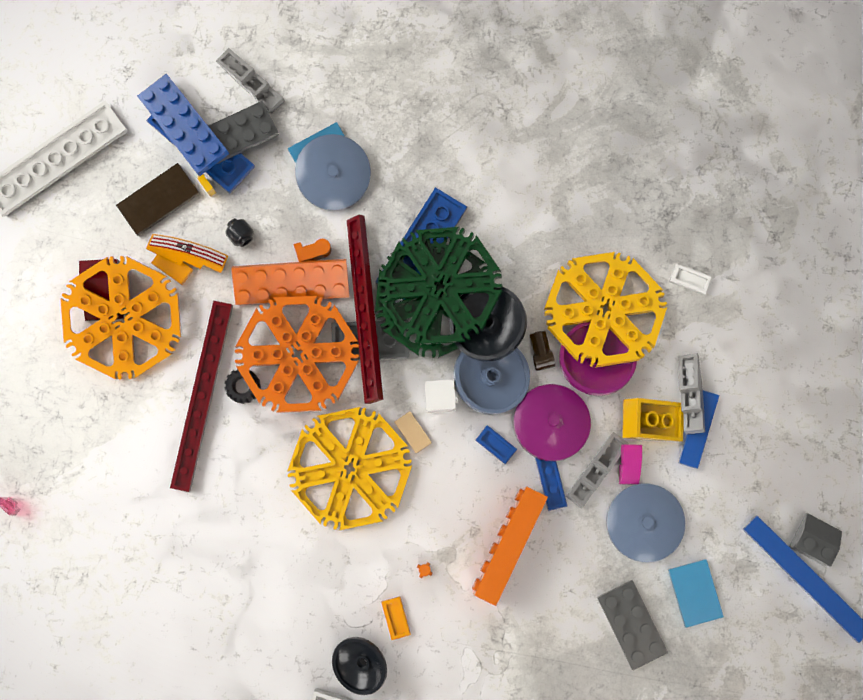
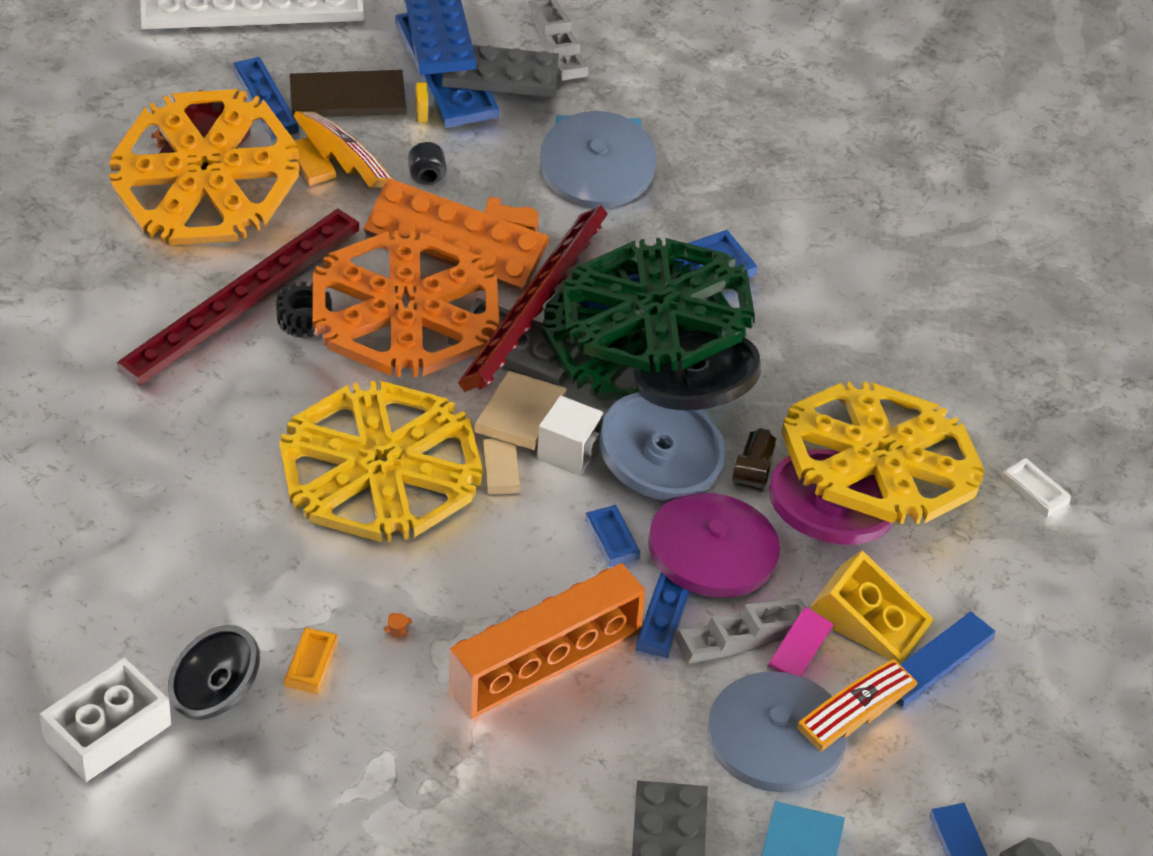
camera: 25 degrees right, 35 degrees down
light grey slope [679,353,705,434] -> none
none -> blue tile [233,57,299,139]
none -> tan tile [474,371,567,450]
none -> slope [797,659,918,753]

